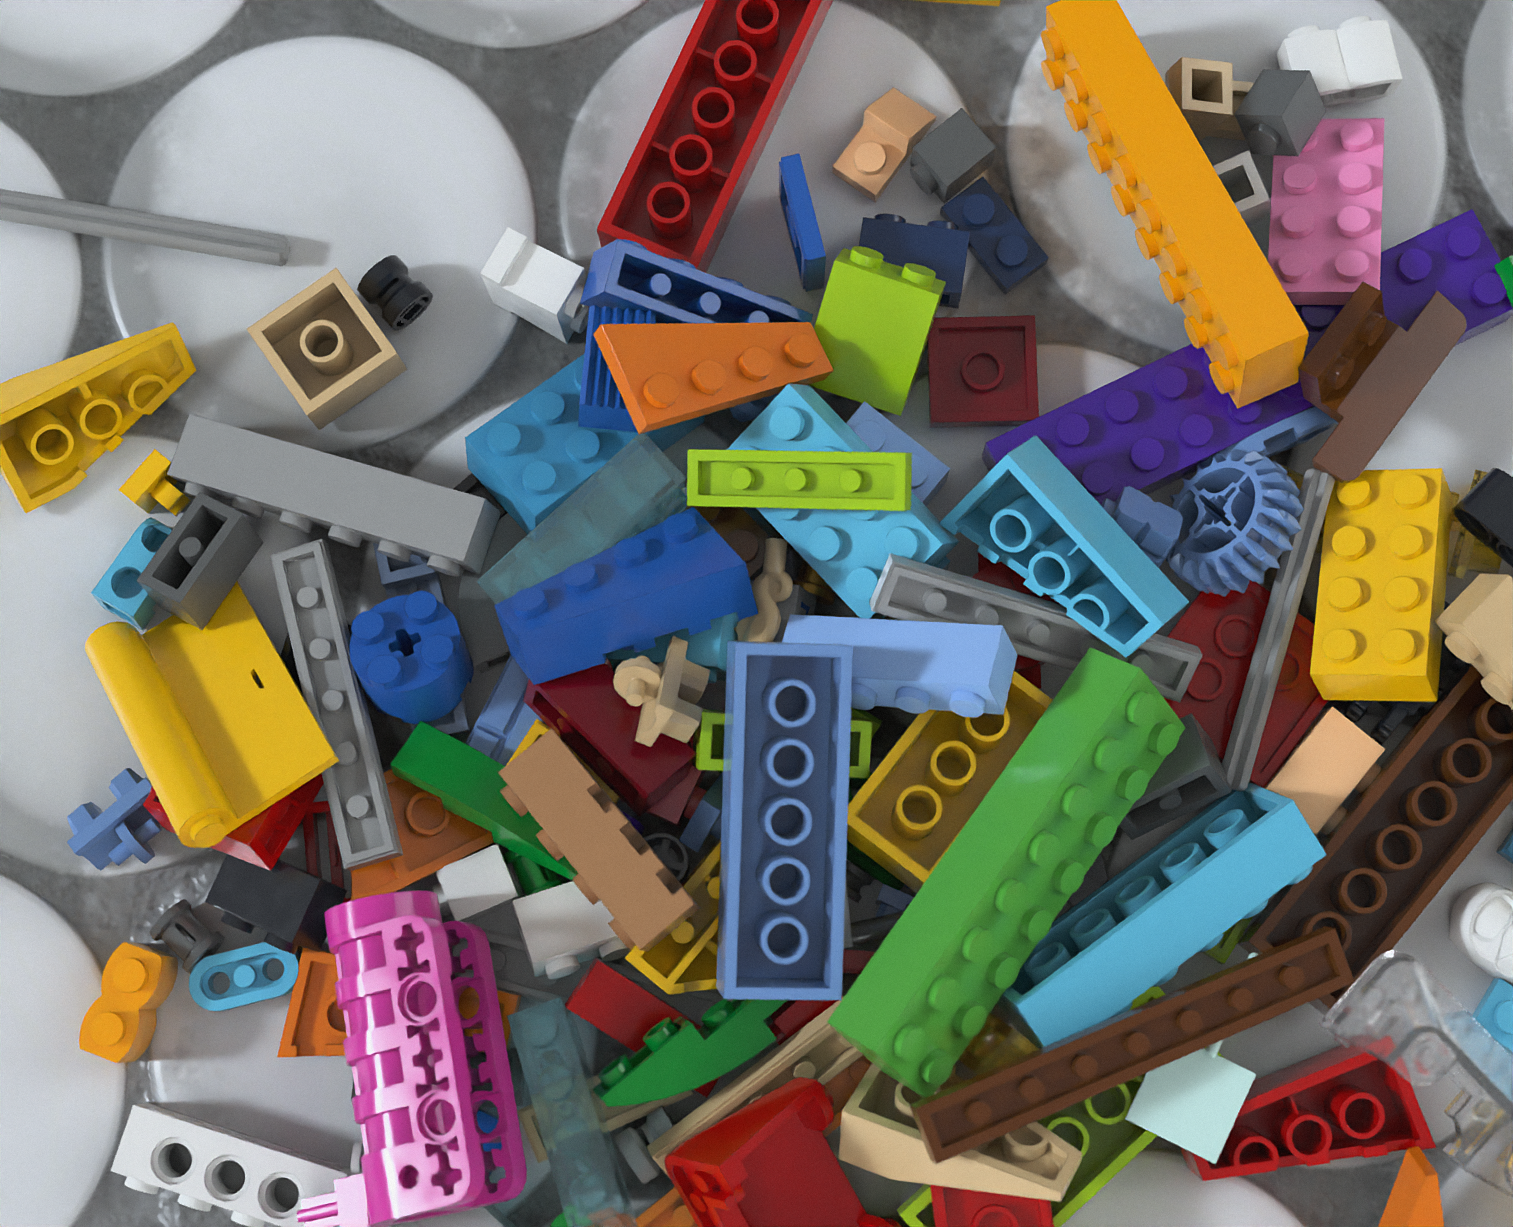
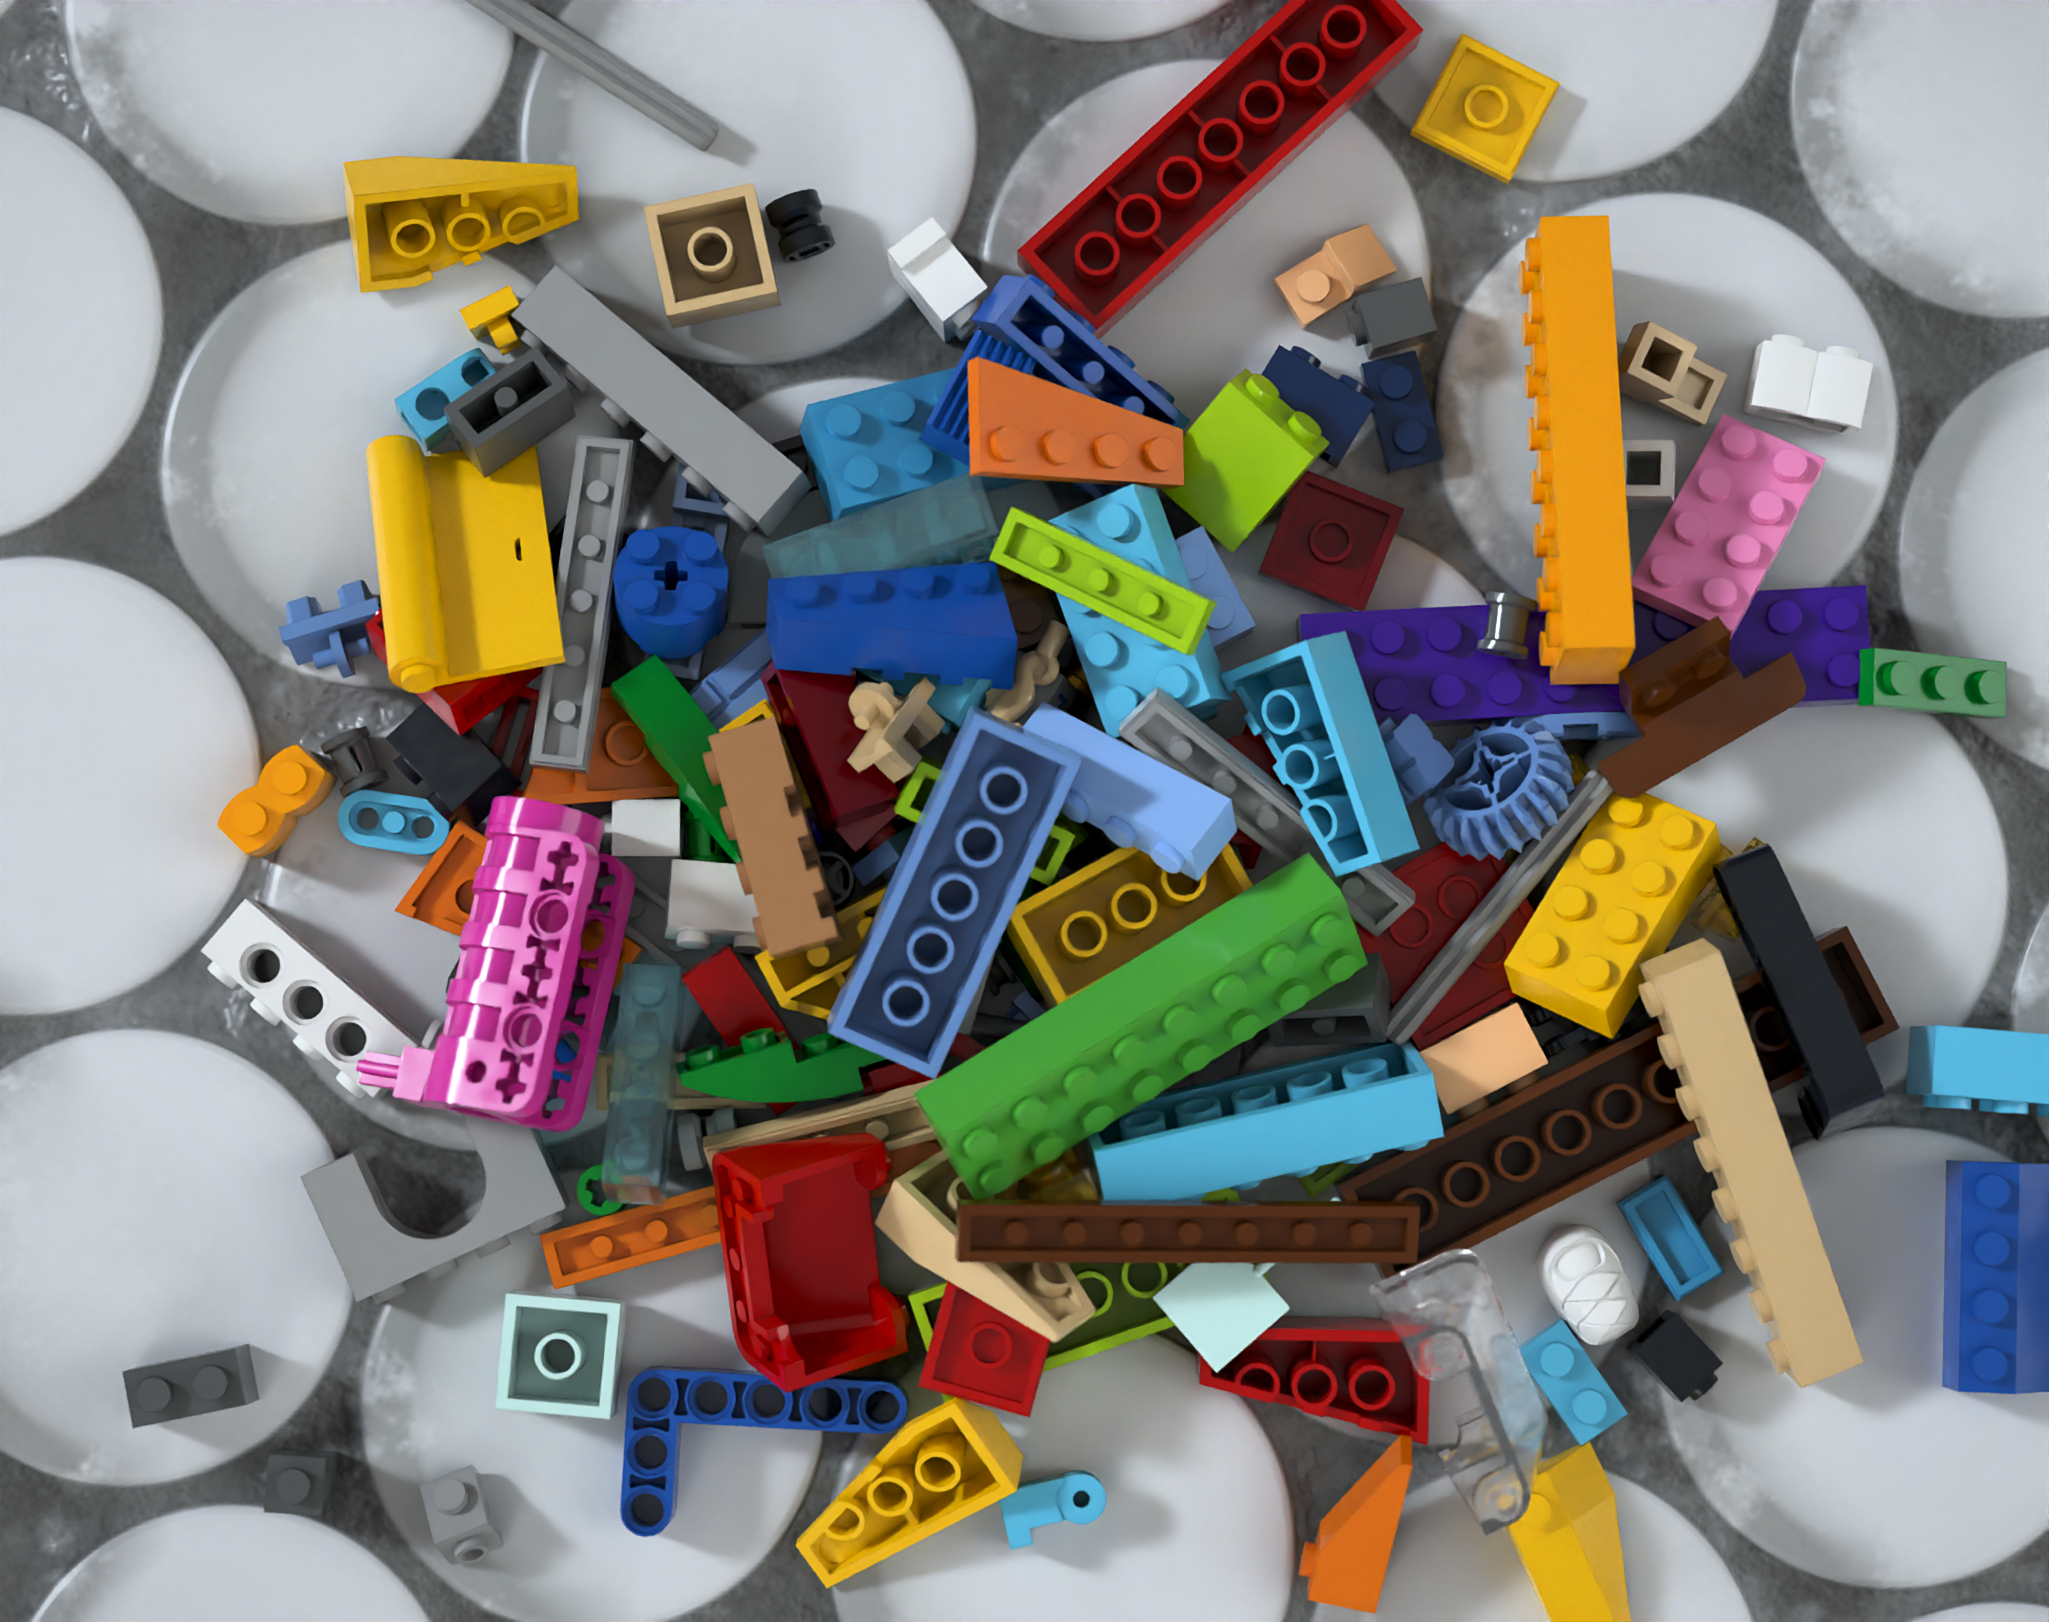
camera: 15 degrees right, 5 degrees up
blue tile [779,153,826,292] -> none
dark grey brick [1234,69,1326,156] -> none
none -> dark grey bush [1476,592,1537,659]

